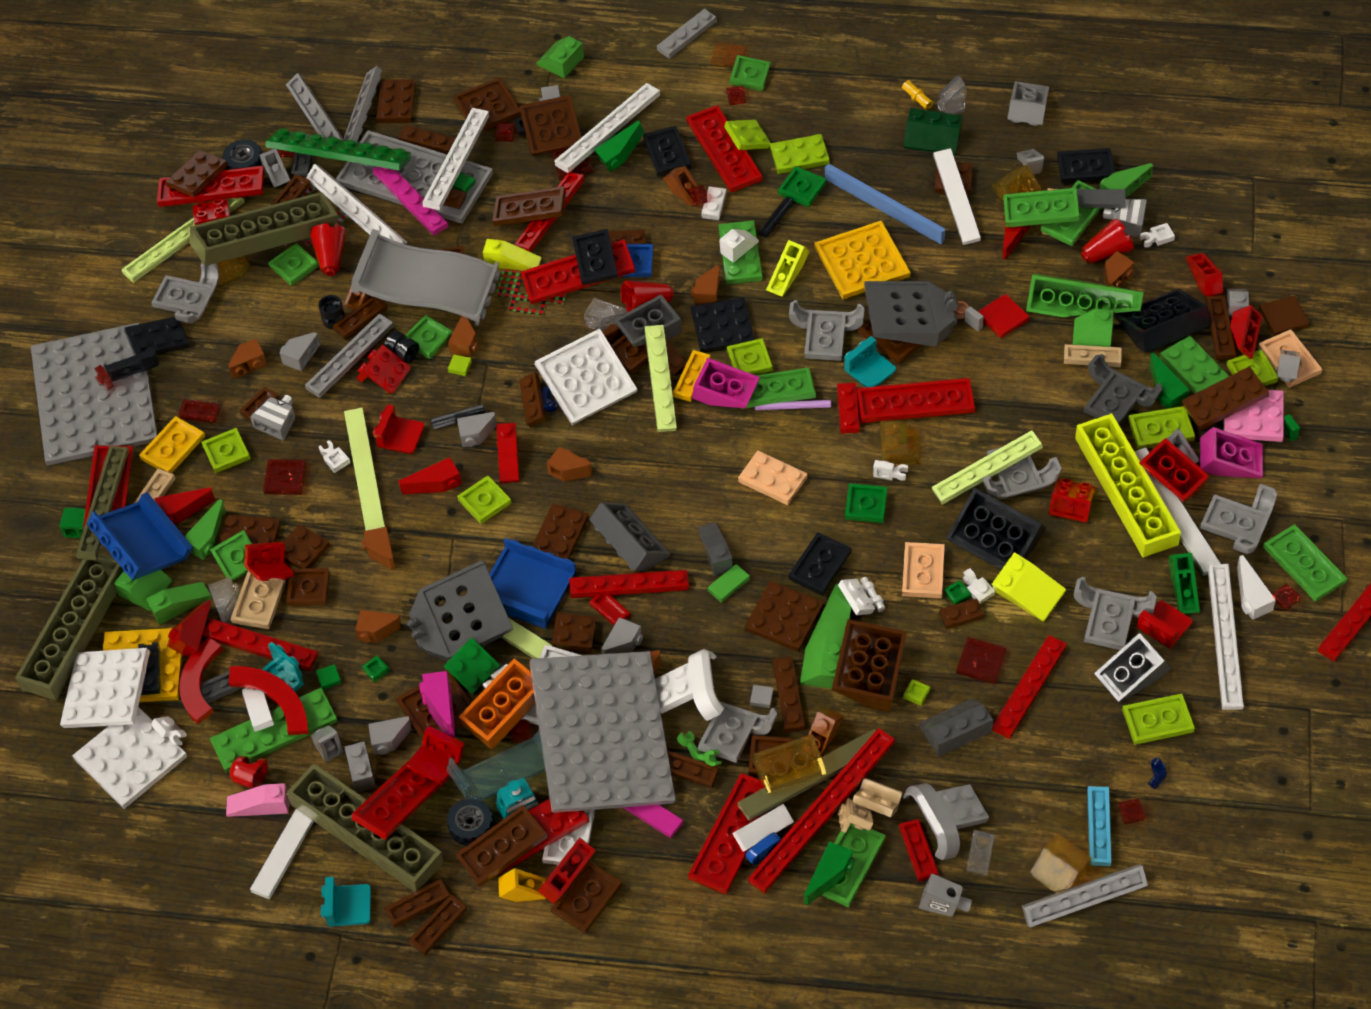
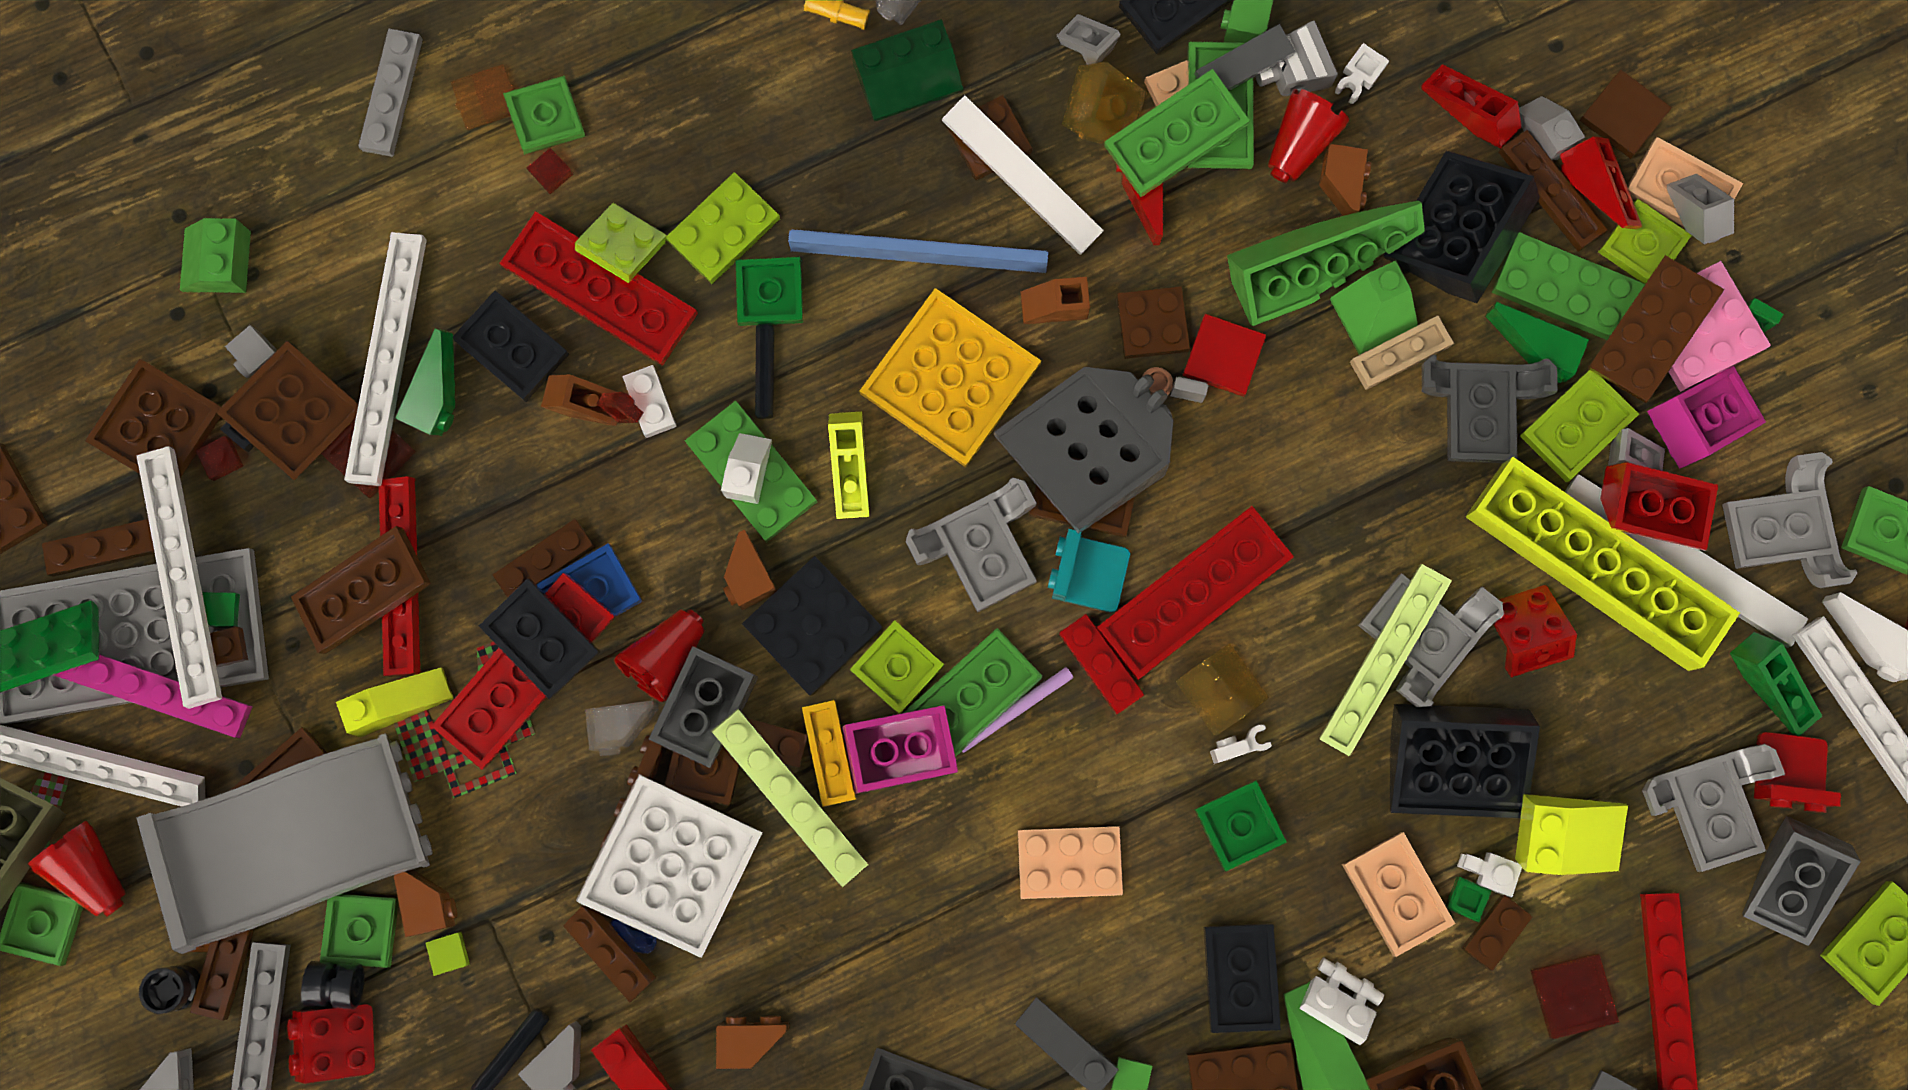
camera: 35 degrees left, 25 degrees up
none -> dark orange slope [1020,277,1090,324]
none -> reddish brown plate [1116,286,1190,359]

